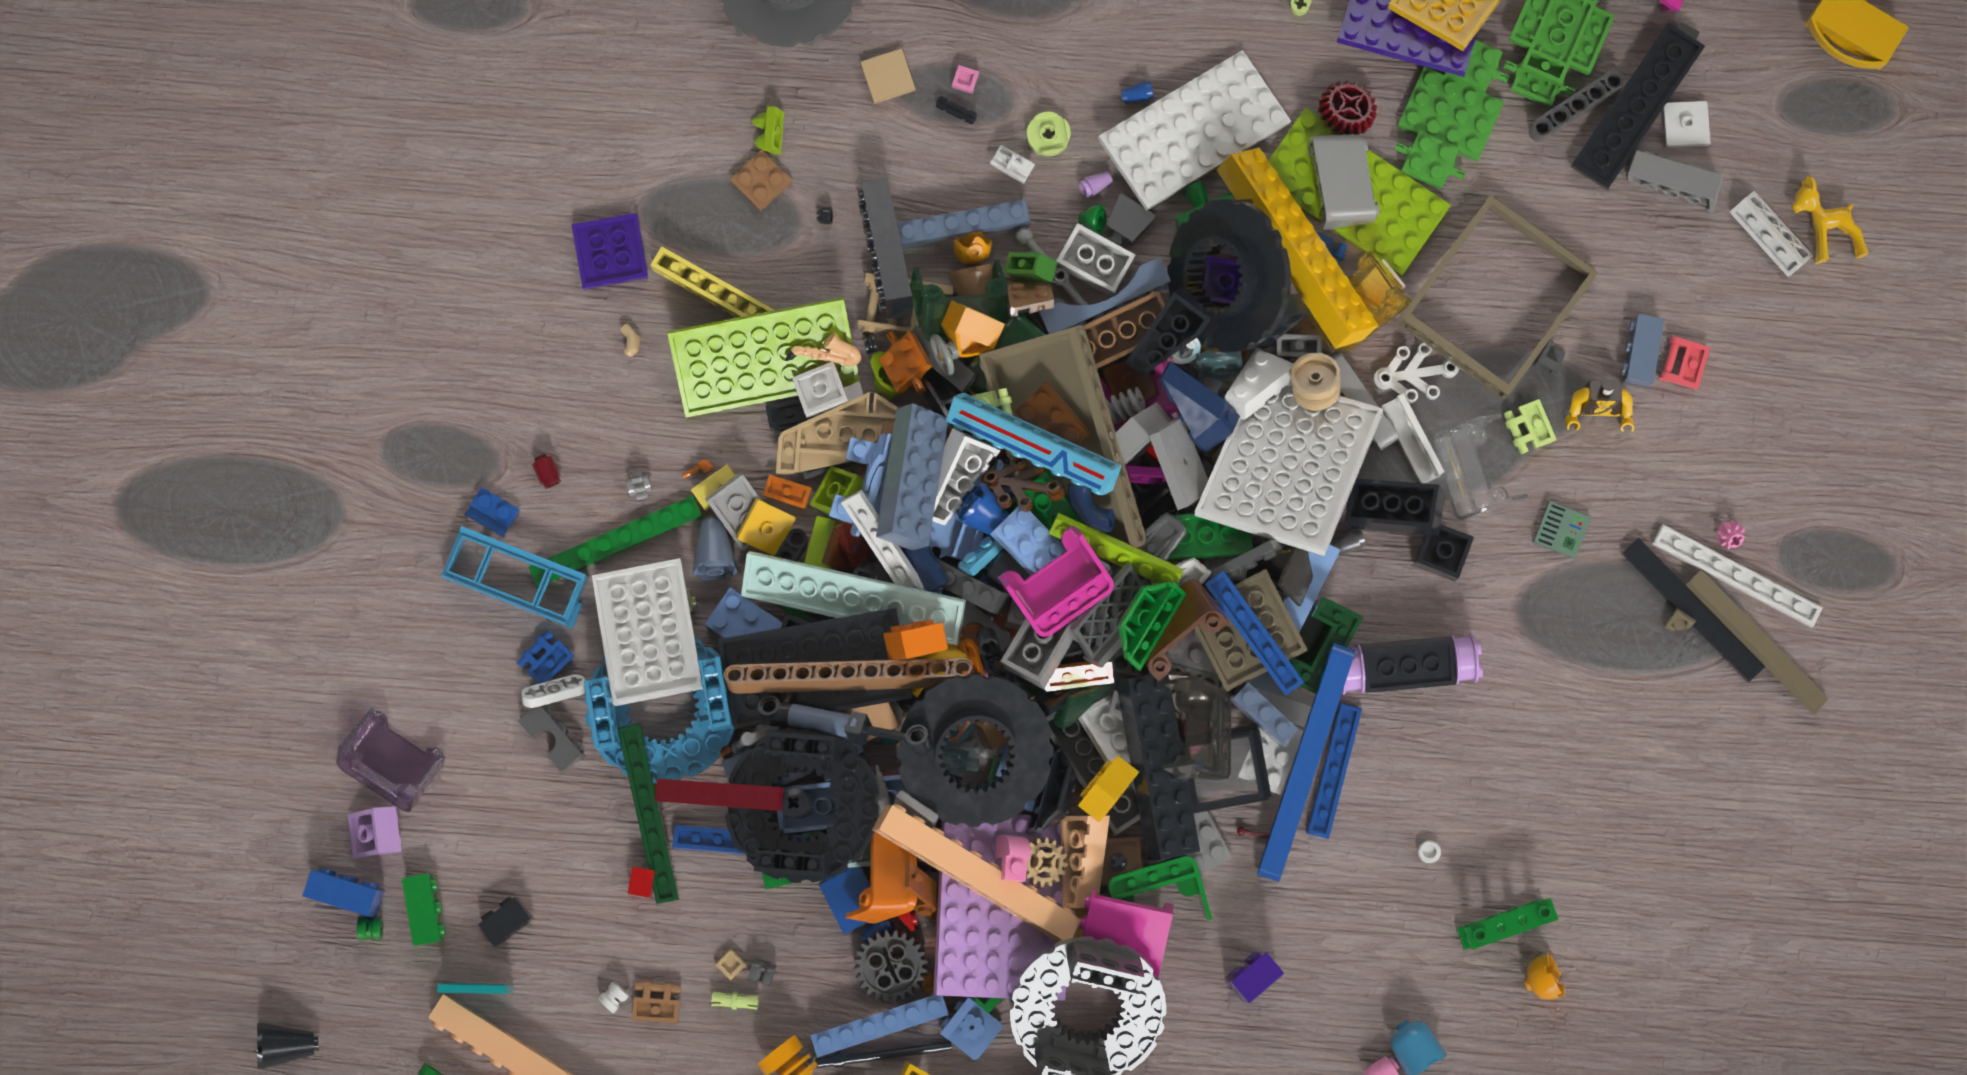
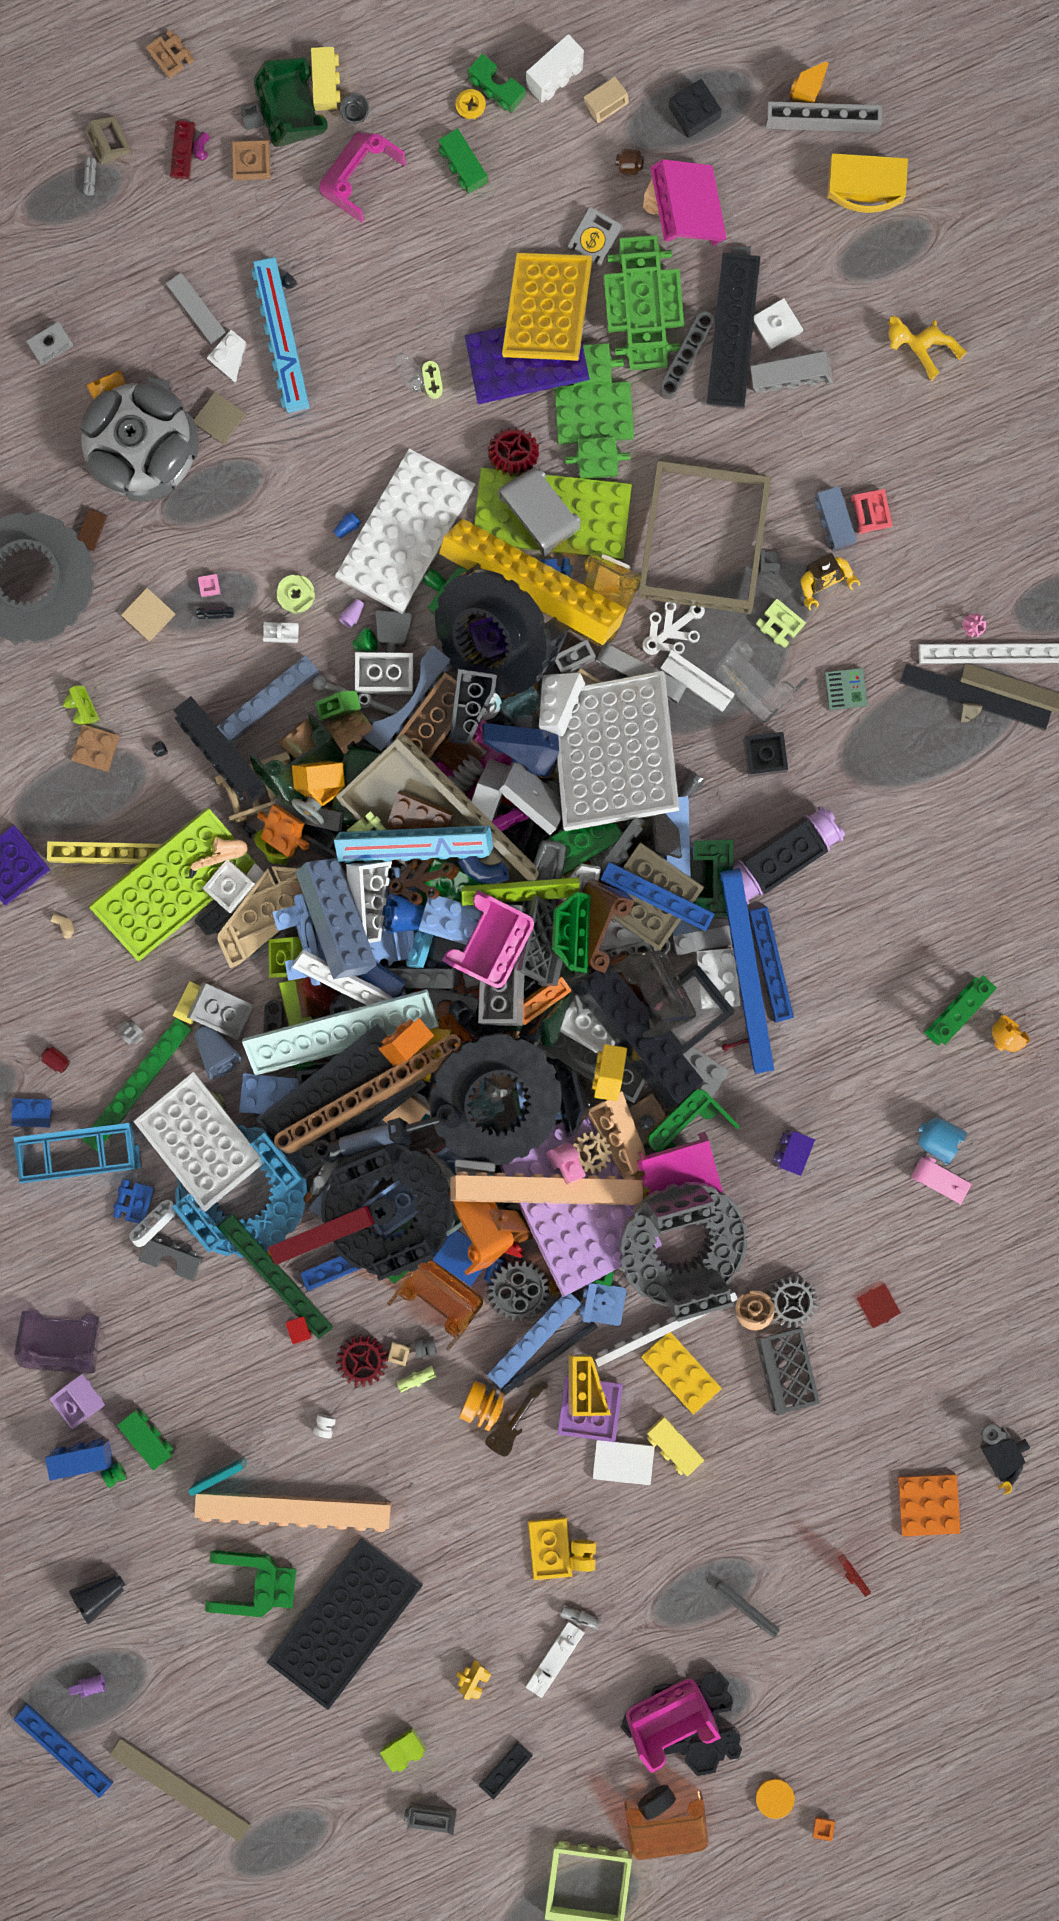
camera: 25 degrees left, 5 degrees up
black brick [478,896,534,947] -> none
medium nougat plate [632,979,681,1023] -> none
orange hand [682,460,714,479] -> none
yellow plate [736,498,796,556] -> none
orange plate [762,474,812,510] -> none
light orange cap [953,232,992,265] -> none
sand blue brick [1231,682,1299,748] -> none
tan wheel [1291,353,1341,411] -> none
black brick [1345,478,1446,536] -> none
white tile [1417,840,1441,863] -> none
white fence [1730,191,1813,277] -> none
none -> dark red gear [336,1334,388,1387]
none -> clear orange windscreen [387,1259,483,1351]

